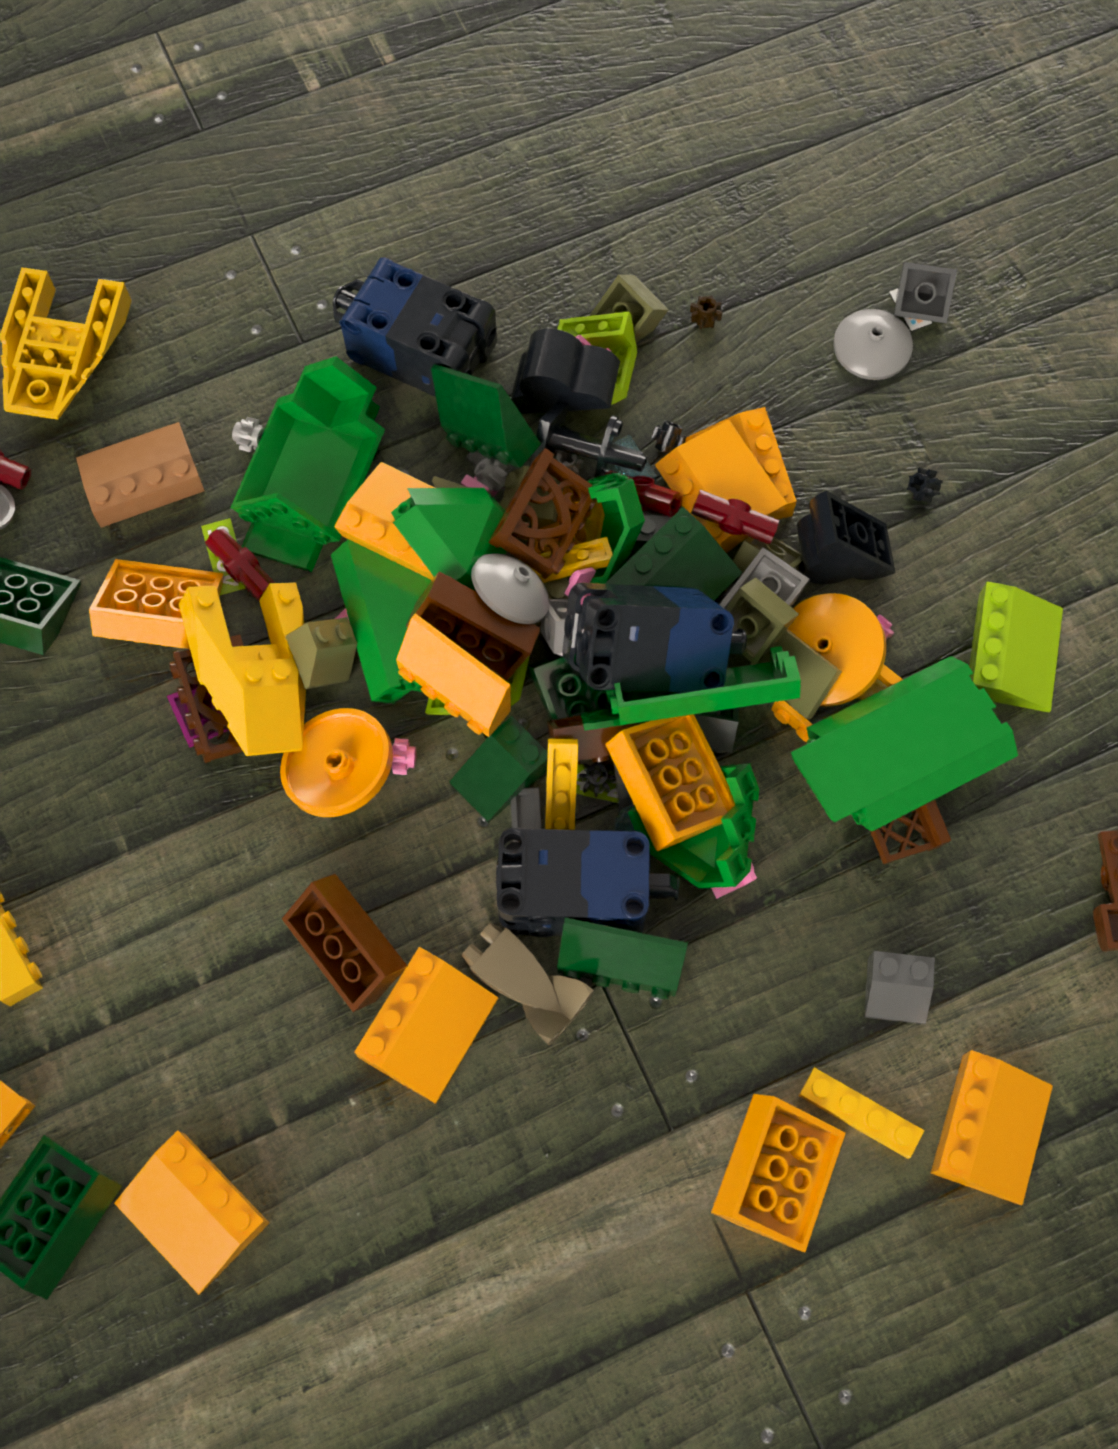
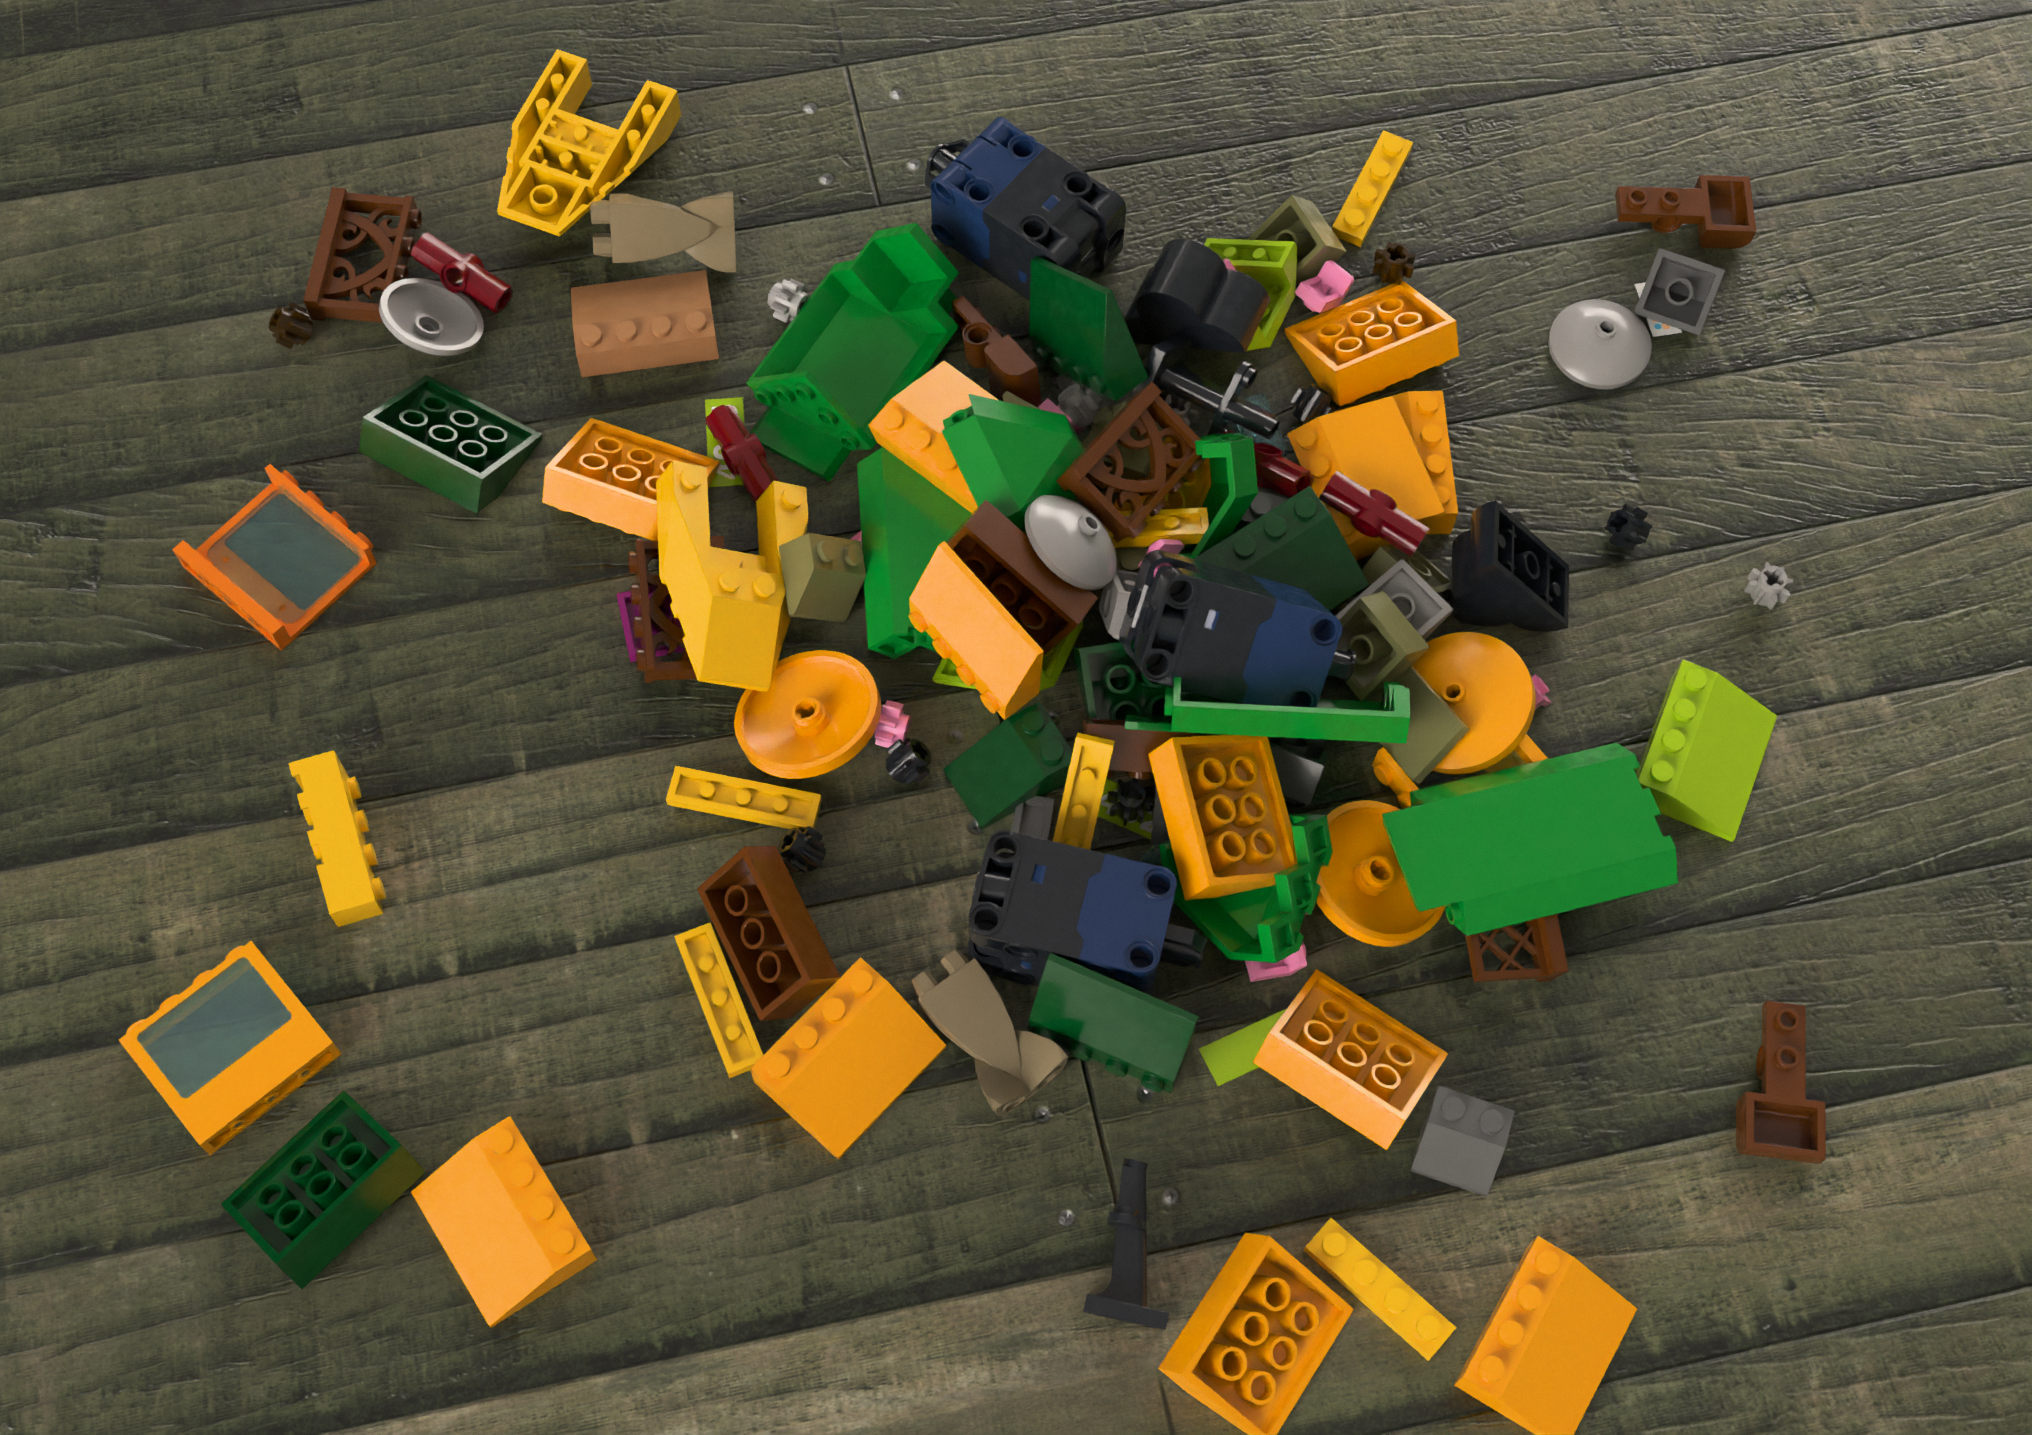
camera: 10 degrees right, 5 degrees down
none -> dark tan hips [590,191,736,273]
none -> yellow plate [666,766,822,829]
none -> yellow plate [674,922,763,1079]
none -> black gear [779,826,826,874]
none -> black gear [886,738,931,785]
none -> reddish brown plate [952,296,1042,408]
none -> black piece [1083,1158,1169,1331]
none -> lime sticker [1199,1008,1287,1086]
none -> light orange slope [1253,969,1448,1150]
none -> light orange slope [1285,280,1459,406]
none -> bright pink bracket [1295,260,1354,313]
none -> light orange dish [1316,800,1445,947]
none -> yellow plate [1332,130,1414,247]
none -> reddish brown plate [1615,175,1756,249]
none -> light grey gear [1744,562,1793,610]

